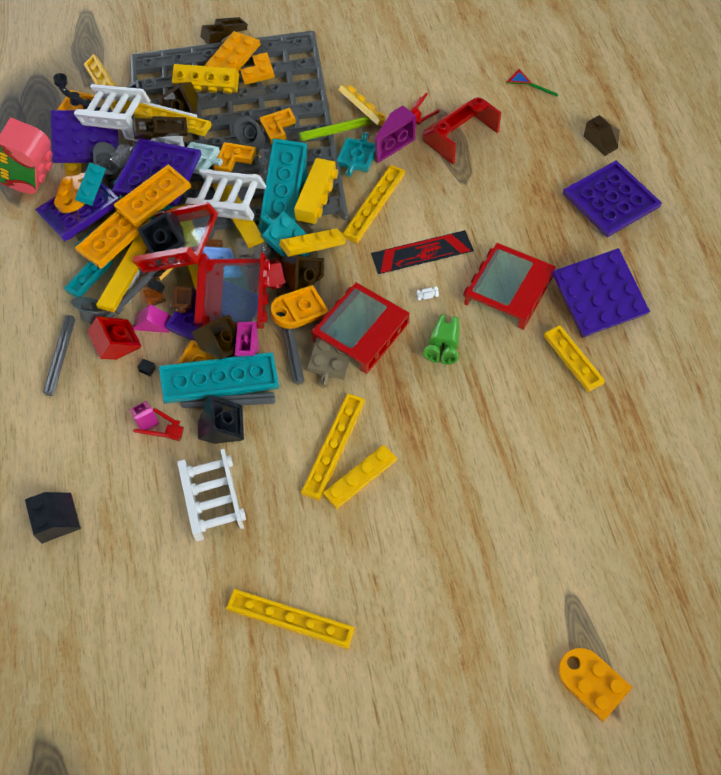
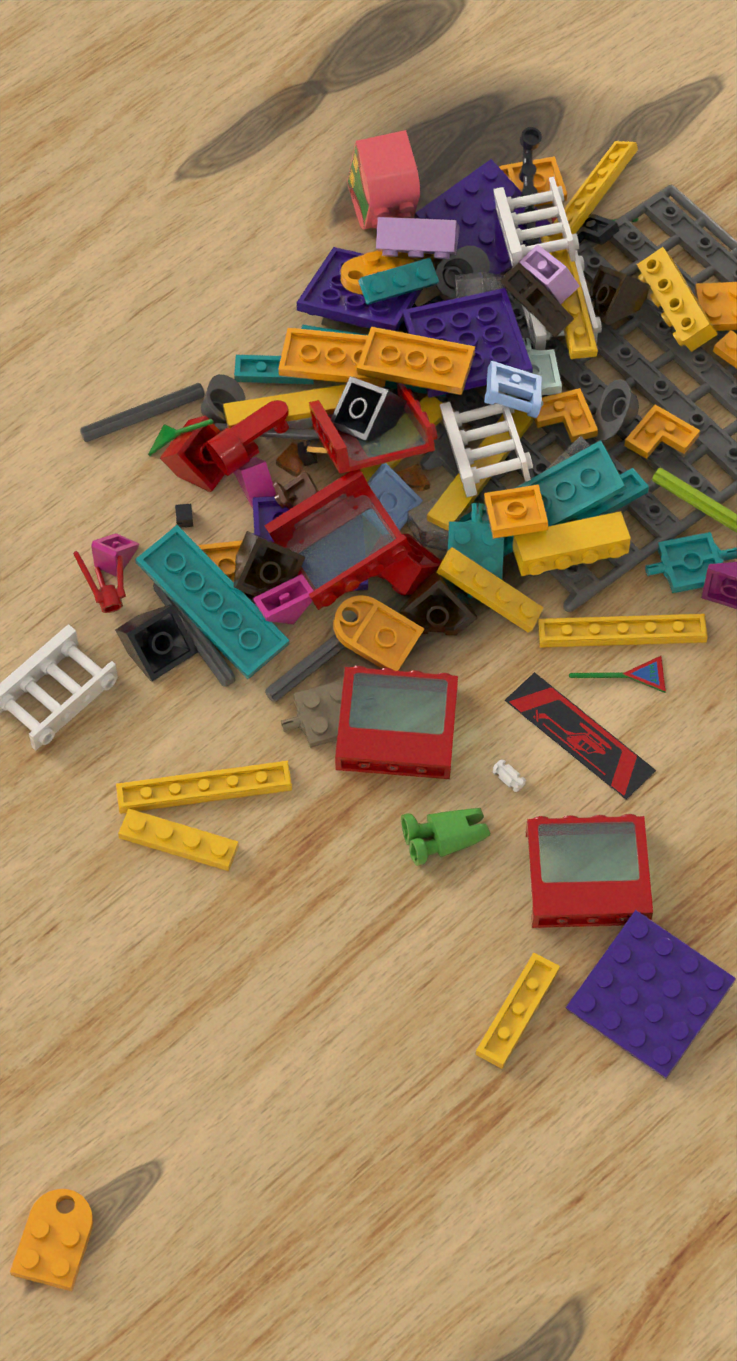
camera: 55 degrees right, 0 degrees up
none -> green piece [148,419,213,456]
none -> red piece [205,400,289,476]
none -> lavender slope [376,217,460,259]
none -> light blue plate [484,361,542,418]
none -> light orange plate [484,485,548,539]
none -> lavender slope [518,244,580,304]
none -> piece [569,656,666,693]

